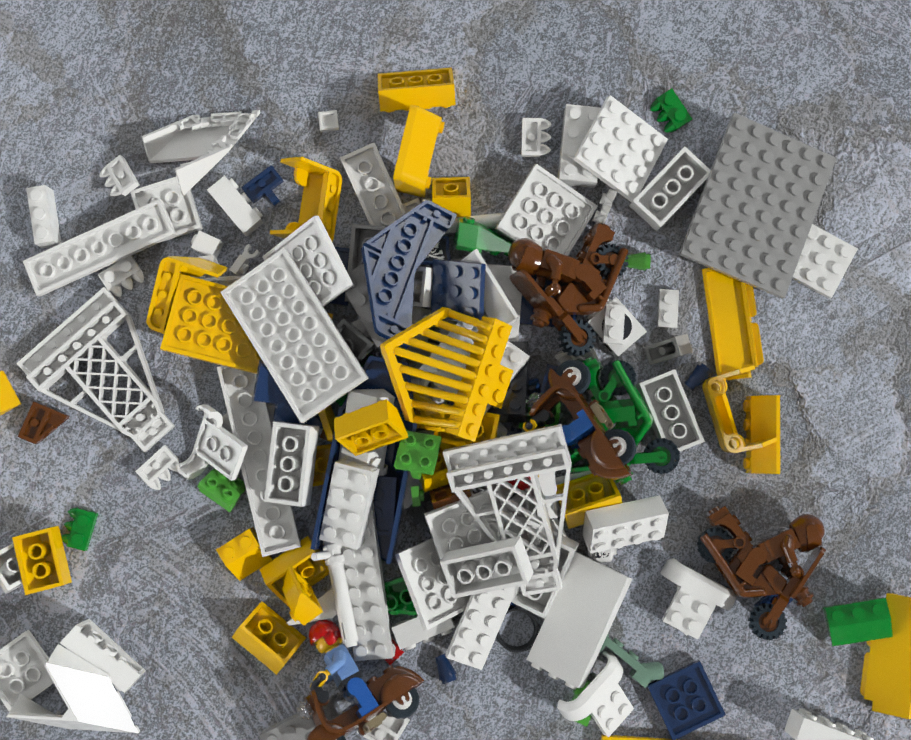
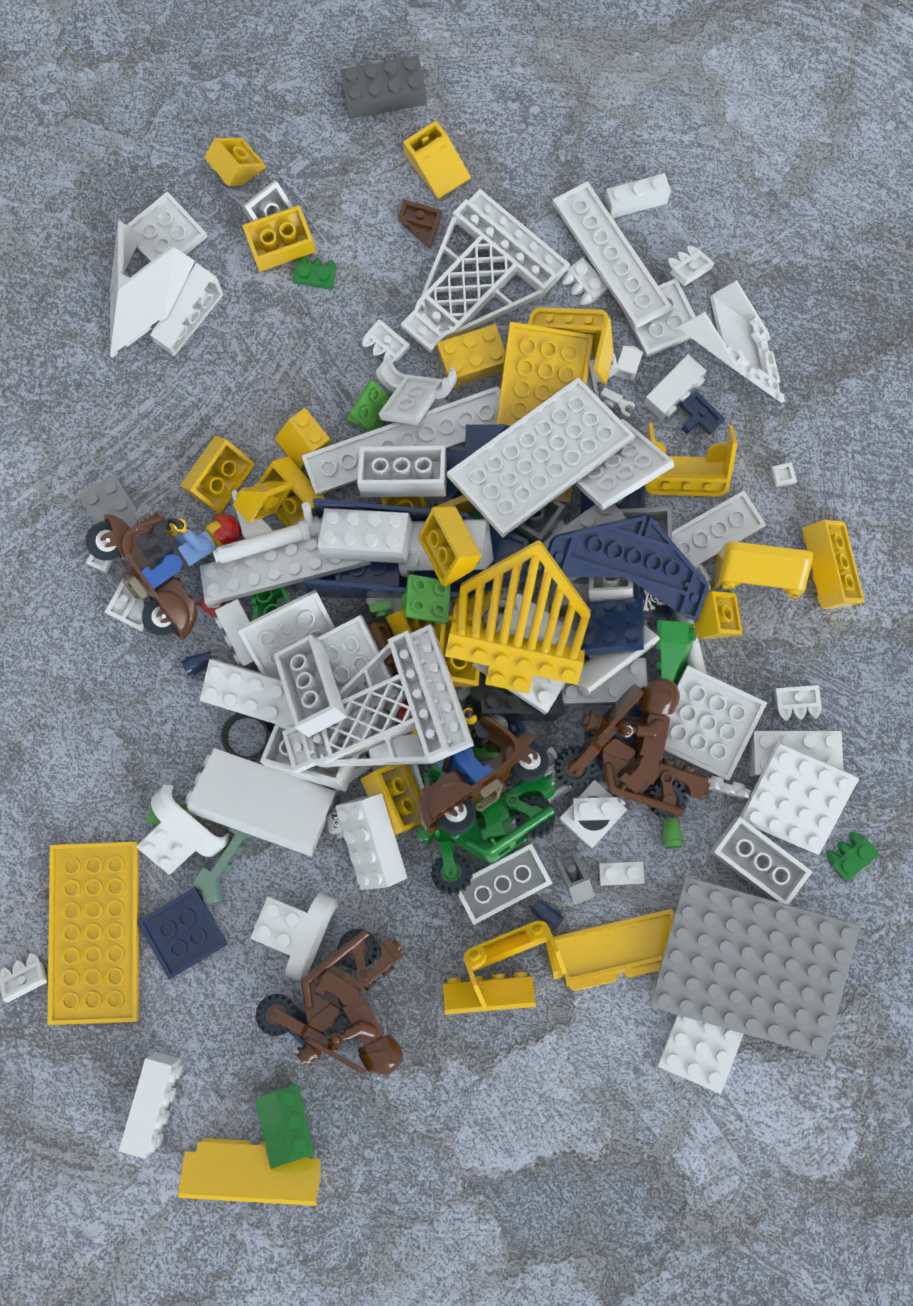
camera: 90 degrees right, 5 degrees down
none -> yellow brick [437,324,506,388]

